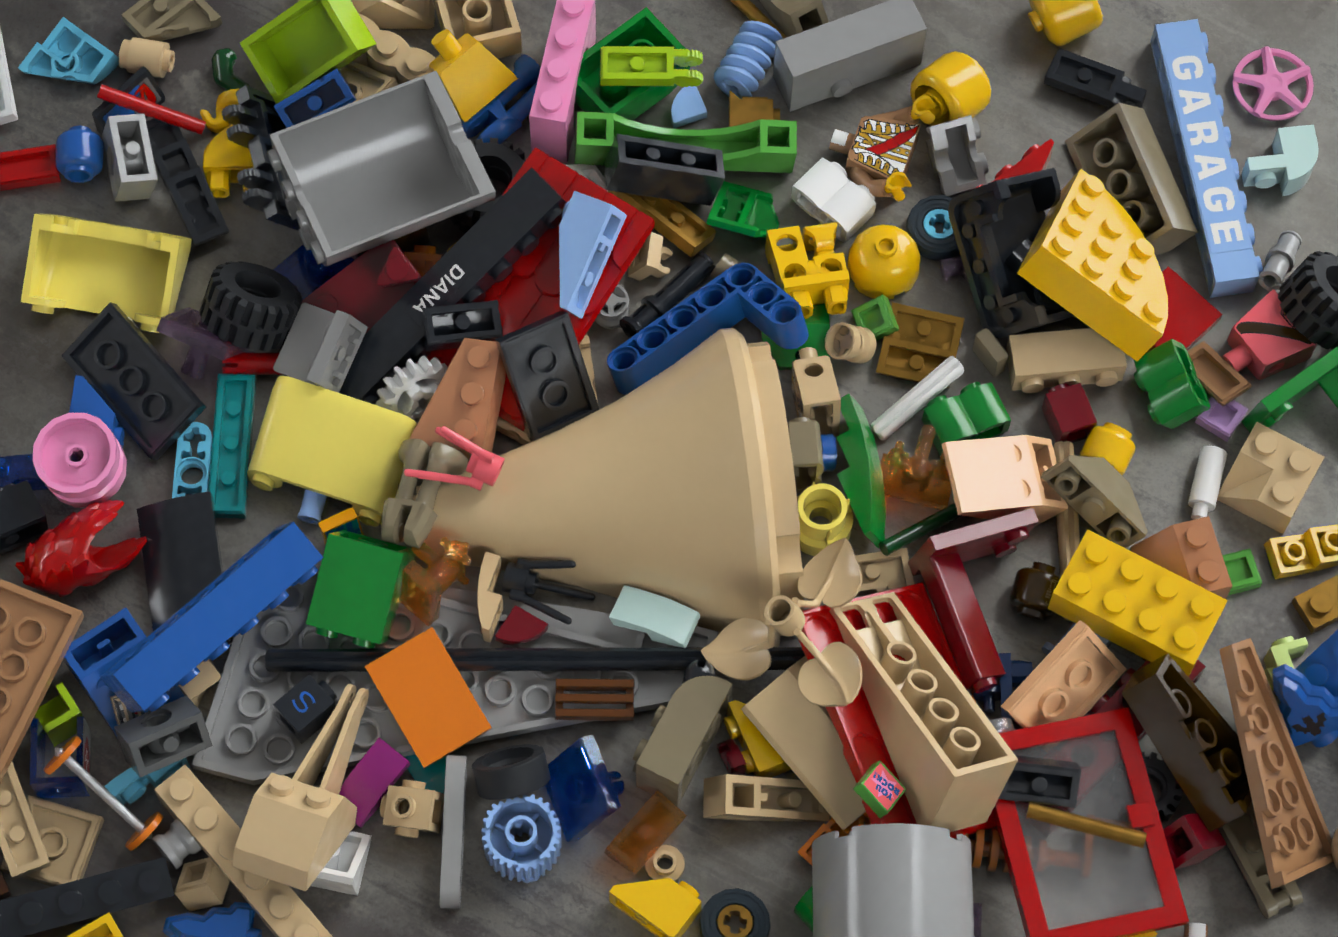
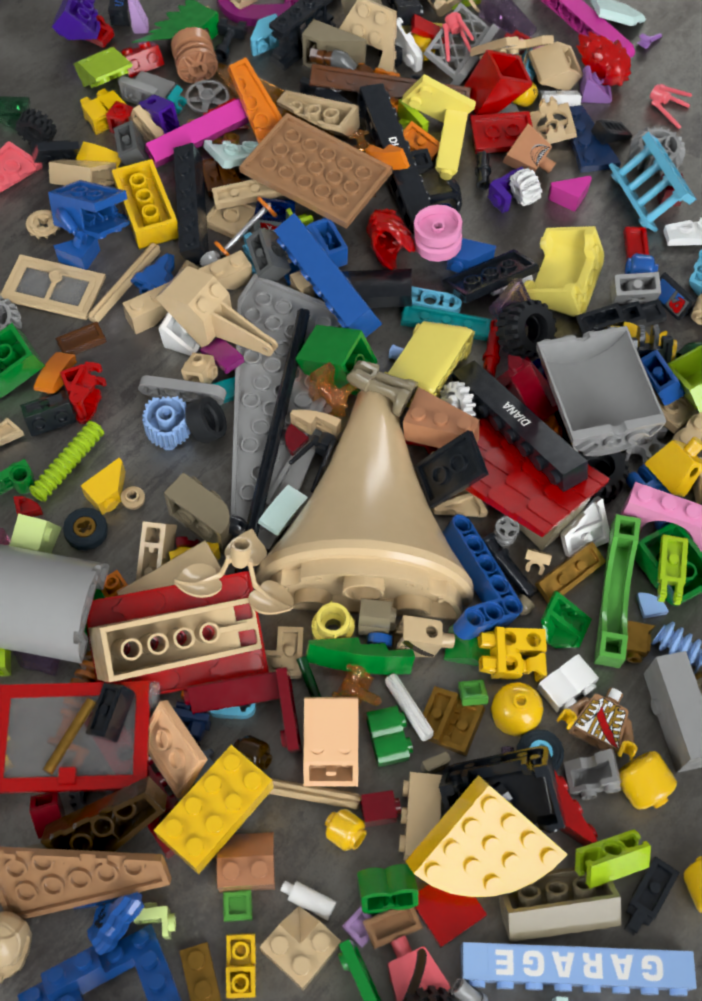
camera: 100 degrees right, 5 degrees down
red bar [97,84,206,135] -> none
light grey bracket [273,302,368,393] -> none
black brick [273,674,337,744] -> none
light orange tile [318,507,364,545] -> none
orange tile [365,627,492,769] -> none
coral plant [404,426,505,491] -> none
black slope [422,300,503,351] -> none
clear blue tile [545,735,624,842] -> none
reddish brown tile [555,679,634,721] -> none
light blue slope [559,191,627,319] -> none
black brick [604,134,725,206] -> none
clear orange slope [604,790,687,875] -> none
tan wheel [825,322,876,364] -> none
tile [853,760,906,818] -> none
dark tan slope [1041,455,1148,548] -> none
none -> lime piece [575,829,651,889]

